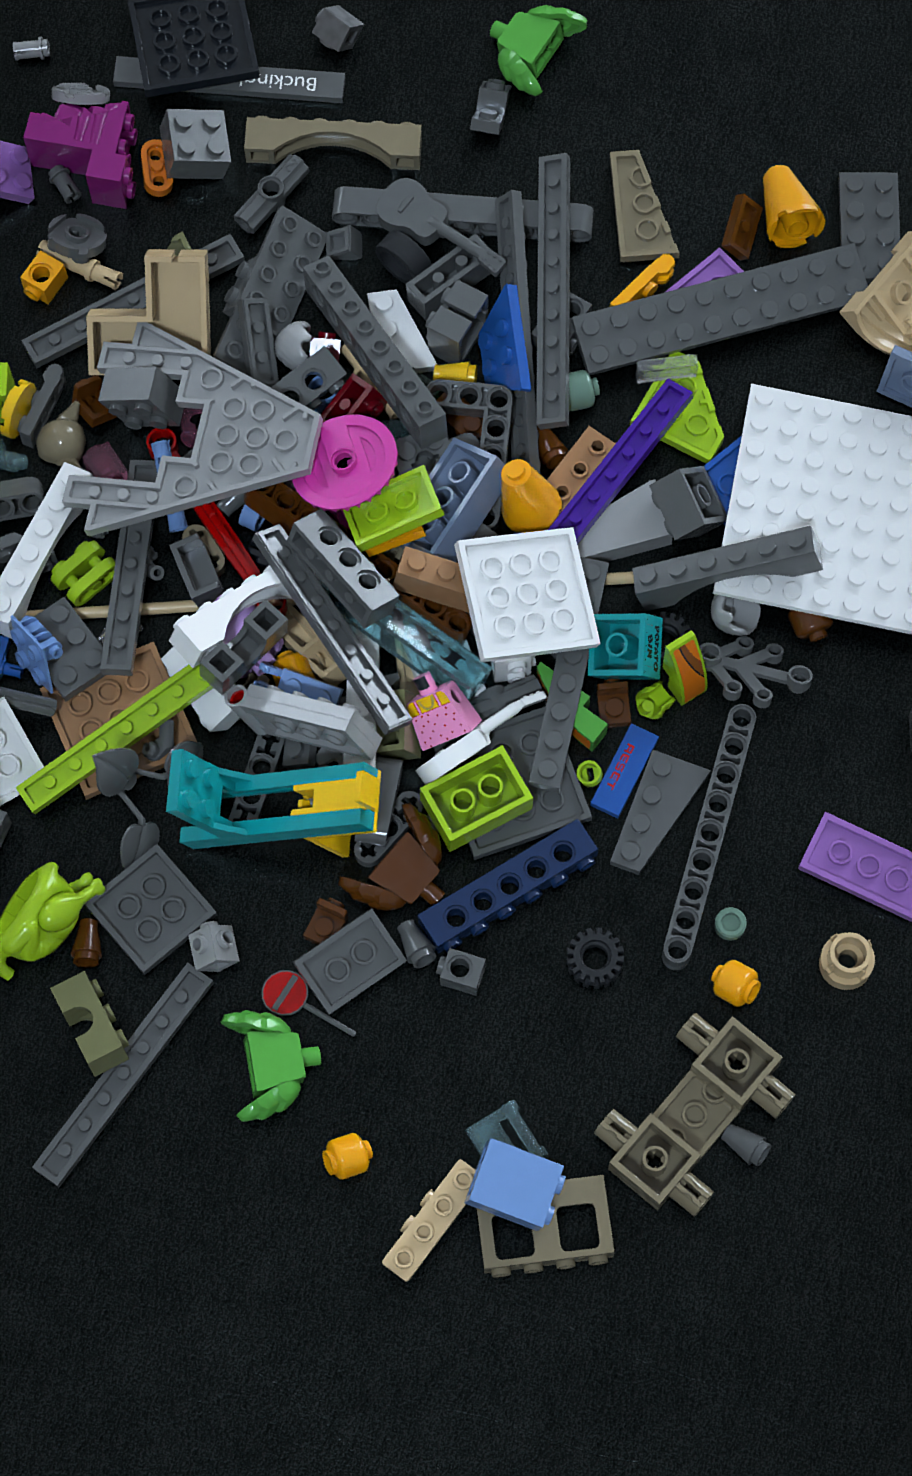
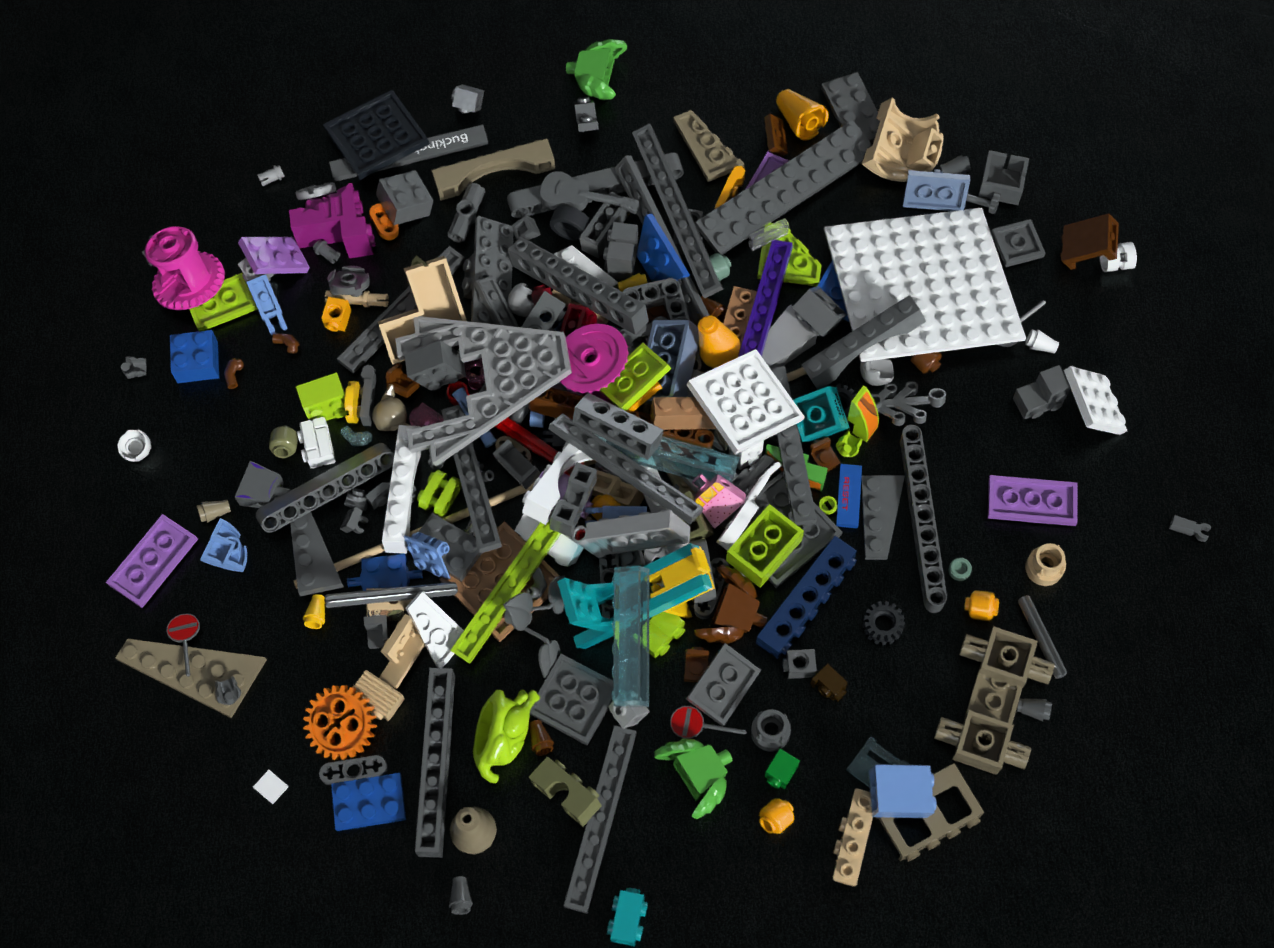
camera: 20 degrees left, 5 degrees down
dark grey cone [397,920,436,968] -> none
none -> teal brick [607,888,648,947]
none -> clear light blue brick [612,566,649,708]
none -> lime brick [635,612,685,658]
none -> dark grey piece [751,709,791,752]
none -> green brick [765,749,800,789]
none -> dark brown brick [810,664,848,701]
none -> dark grey axle [1018,595,1067,679]

